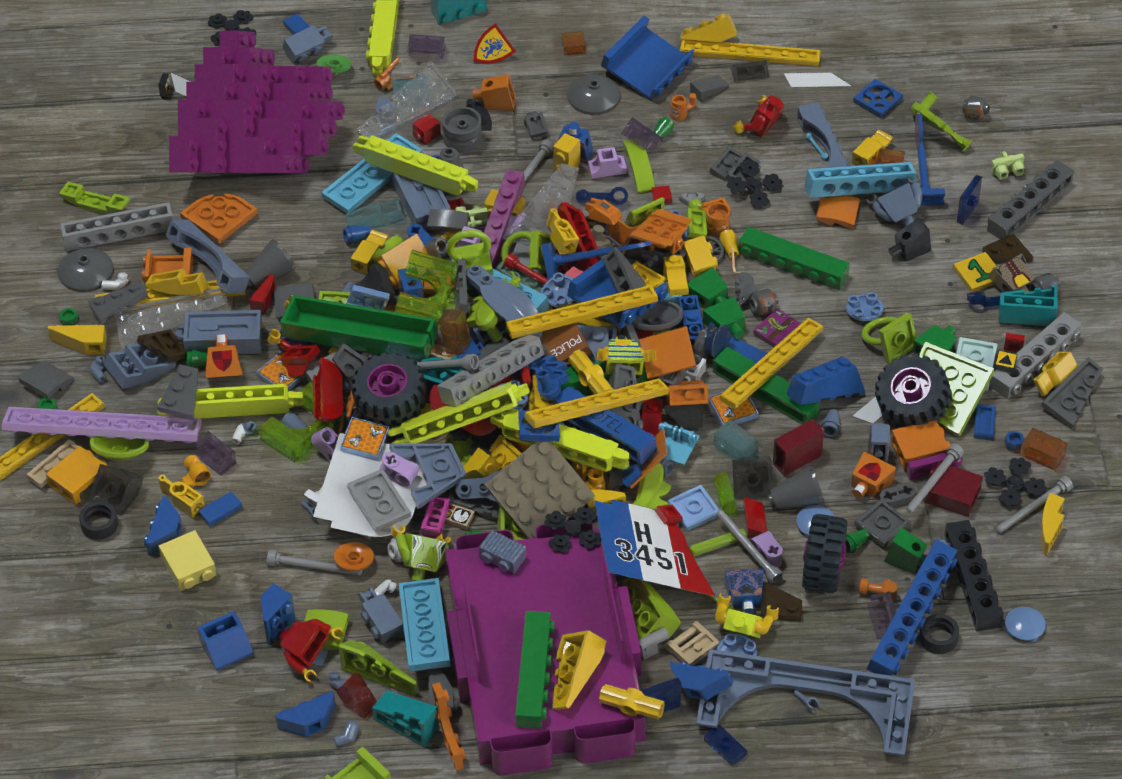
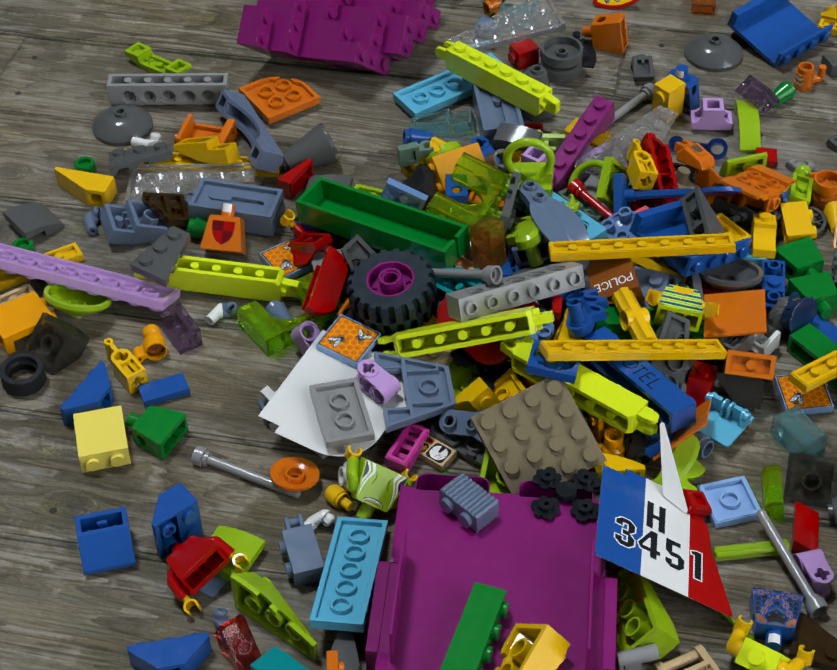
camera: 15 degrees right, 5 degrees down
none -> green torso [126,405,188,461]
none -> yellow cylinder [324,484,354,512]
none -> sand green plate [397,140,434,167]
none -> white sticker [660,422,688,513]

